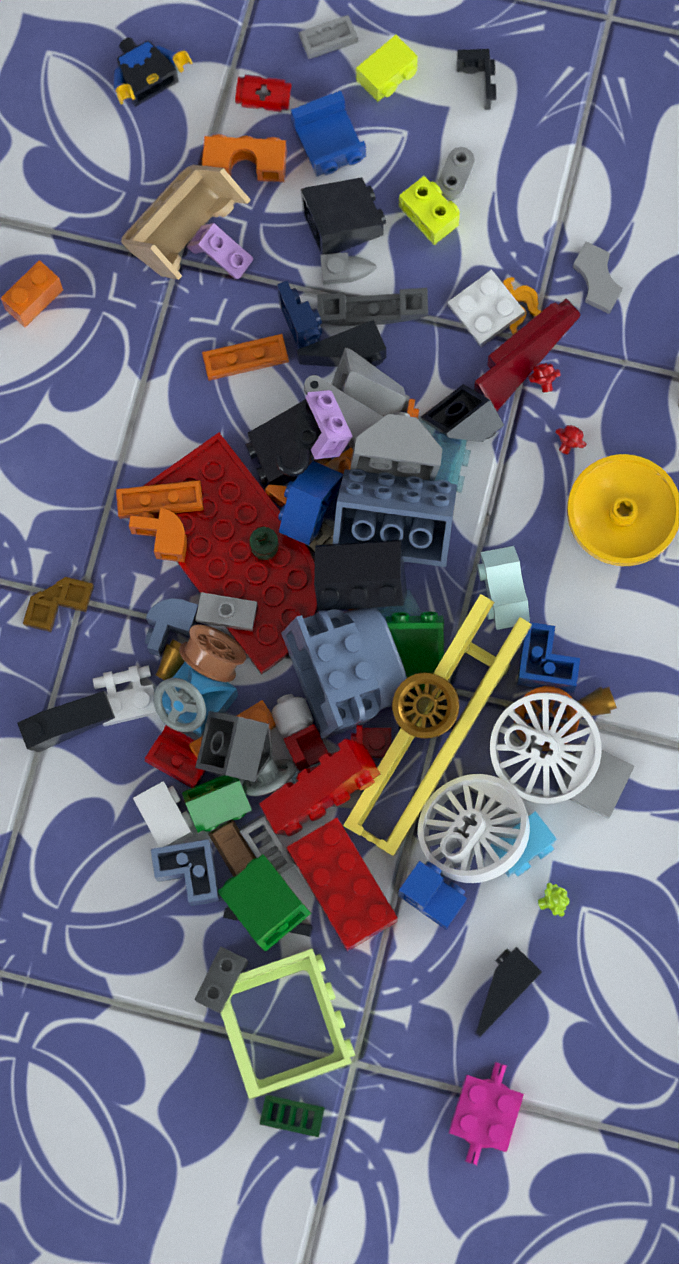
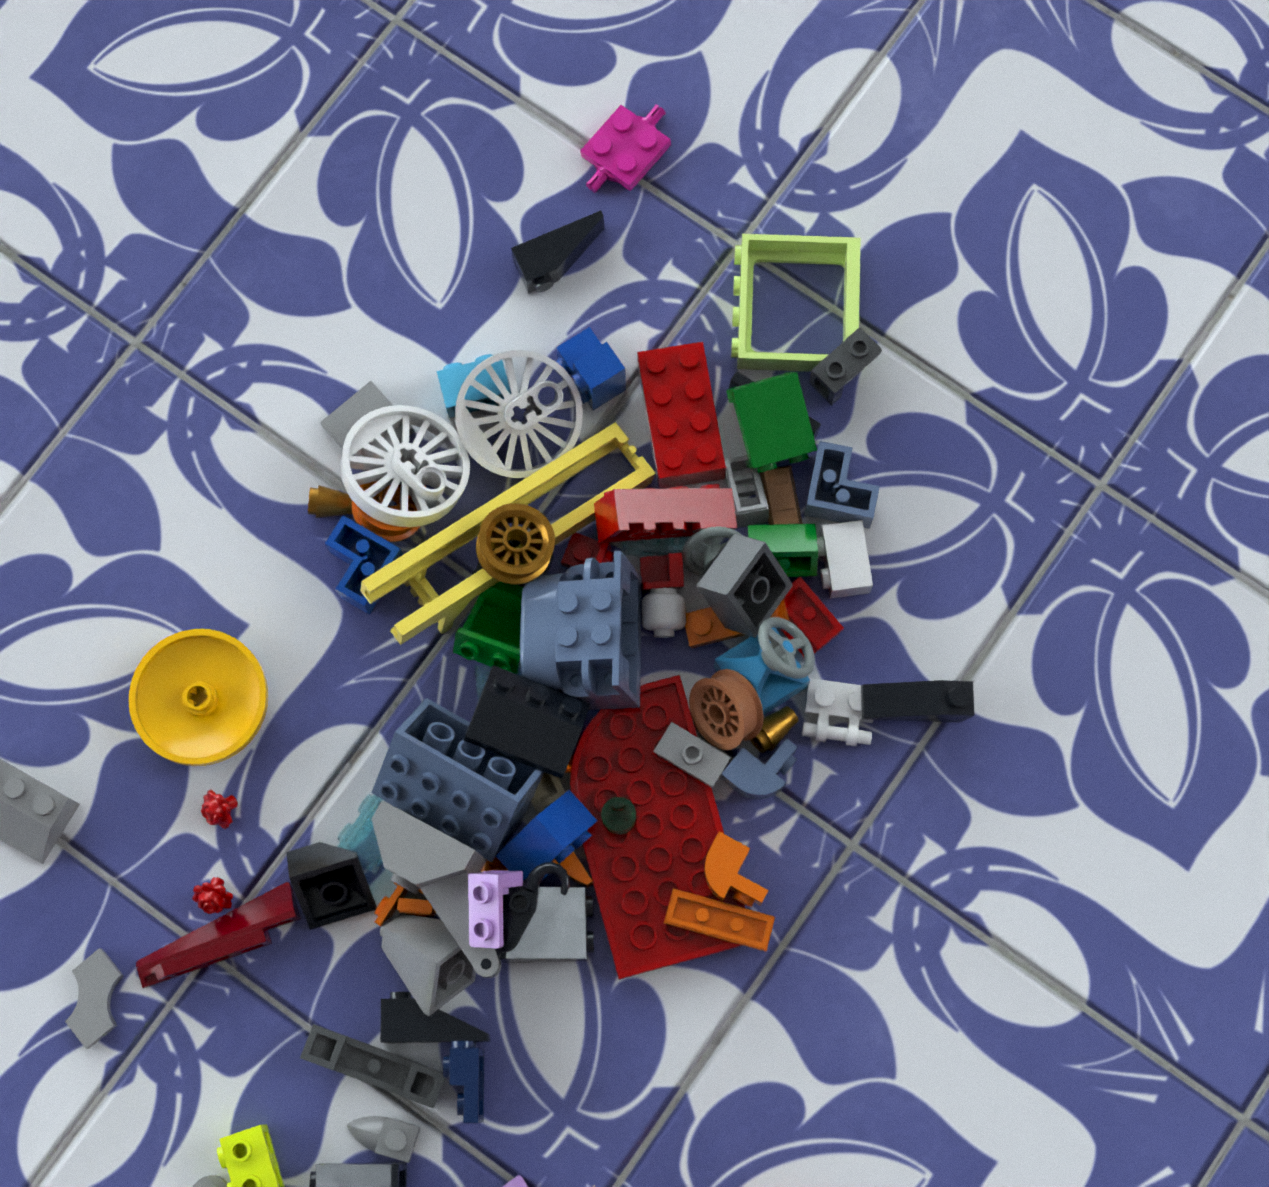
camera: 160 degrees left, 0 degrees up
pearl gold tile [23,577,94,632] -> none
orange tile [202,334,289,381] -> none
dark green slope [259,1095,325,1138] -> none
white plate [448,270,525,347] -> none
light aqua brick [477,546,530,630] -> none
light orange piece [503,277,542,334] -> none
lime plant [538,883,569,917] -> none

